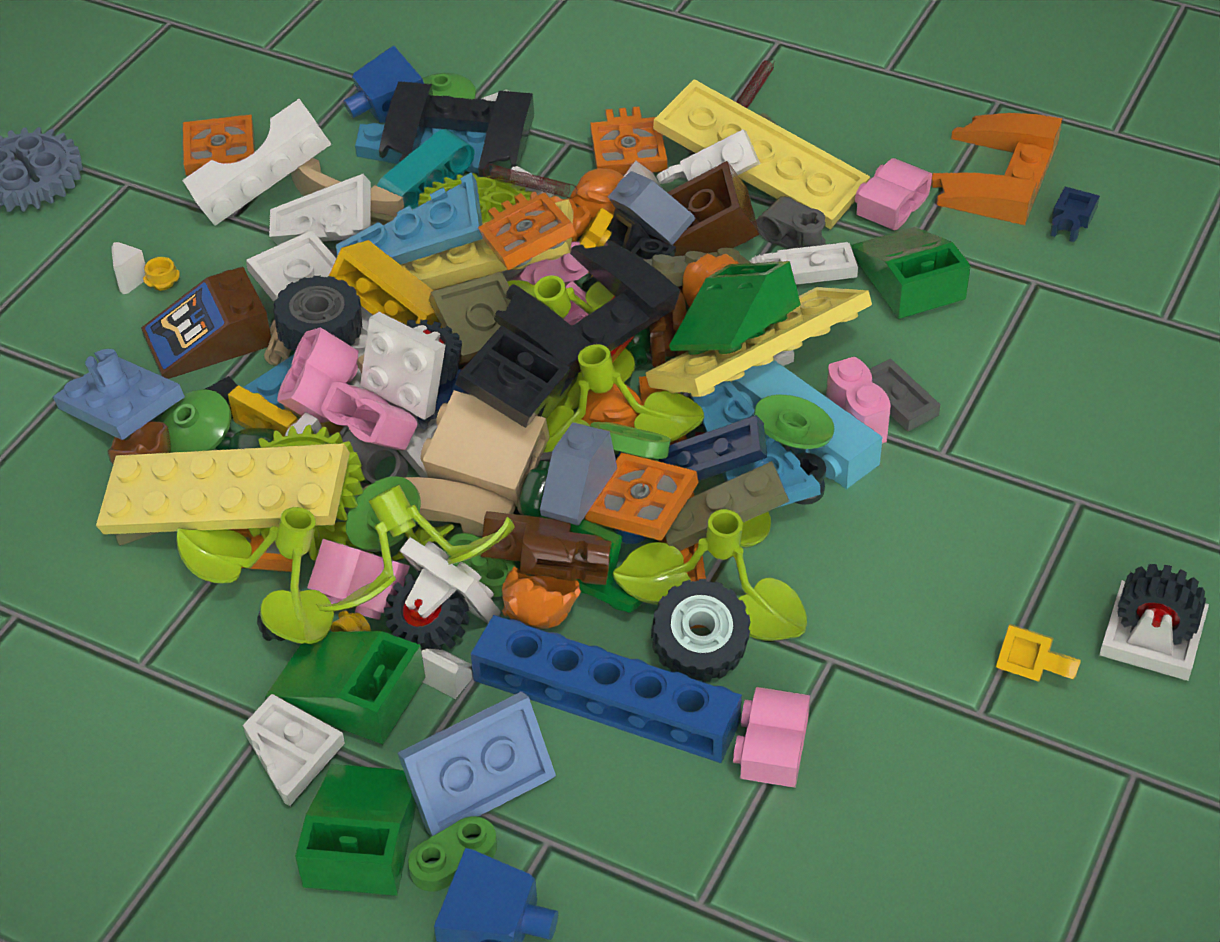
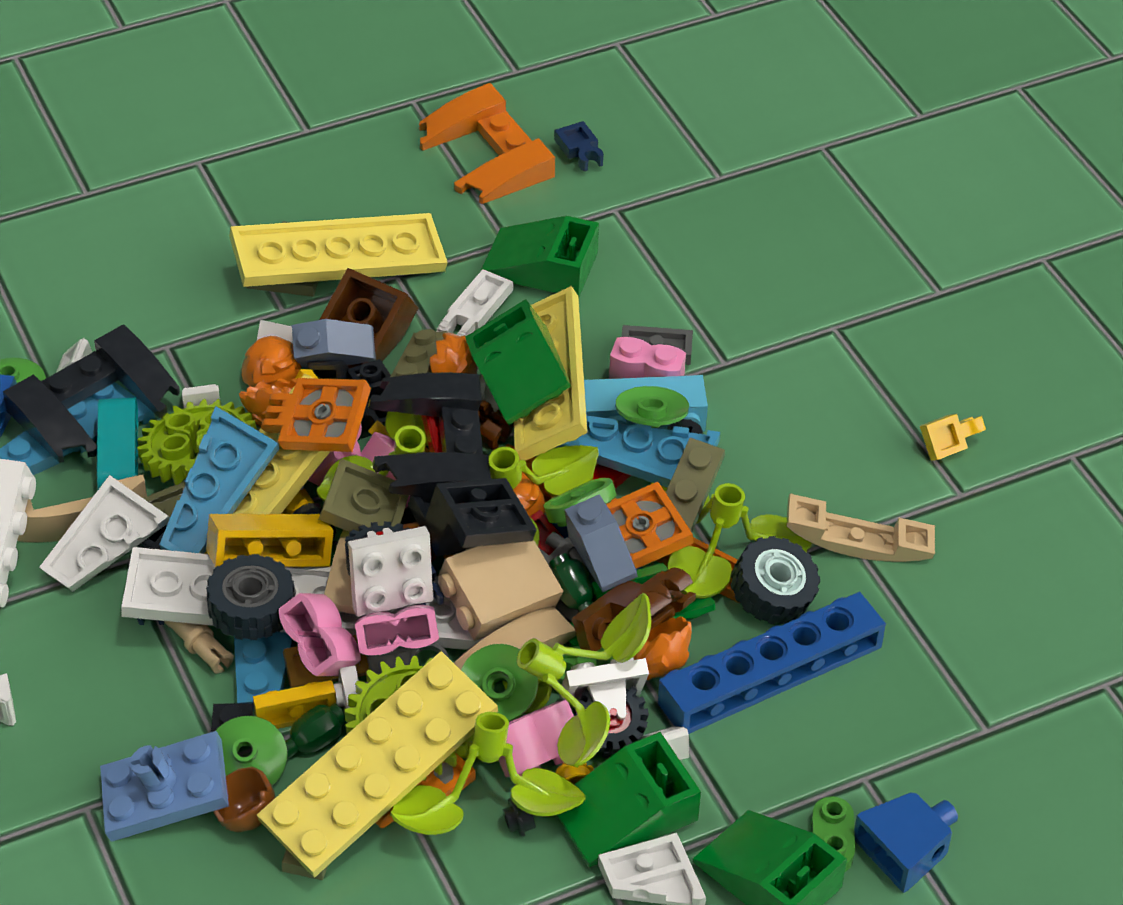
camera: 55 degrees left, 0 degrees up
reddish brown slope [141,266,271,379] -> none
yellow plate [143,257,180,291] -> none
medium blue plate [397,692,556,837] -> none
piece [483,164,577,198] -> none
orange piece [590,106,667,175] -> none
white hinge [657,130,760,184] -> none
dark blue plate [659,415,767,481] -> none
bright pink brick [733,687,810,788] -> none
dark red piece [736,59,775,109] -> none
dark grey piece [756,196,826,249] -> none
bright pink brick [855,158,932,230] -> none
plate [1100,564,1209,681] -> none
none -> tan slope [787,494,935,562]

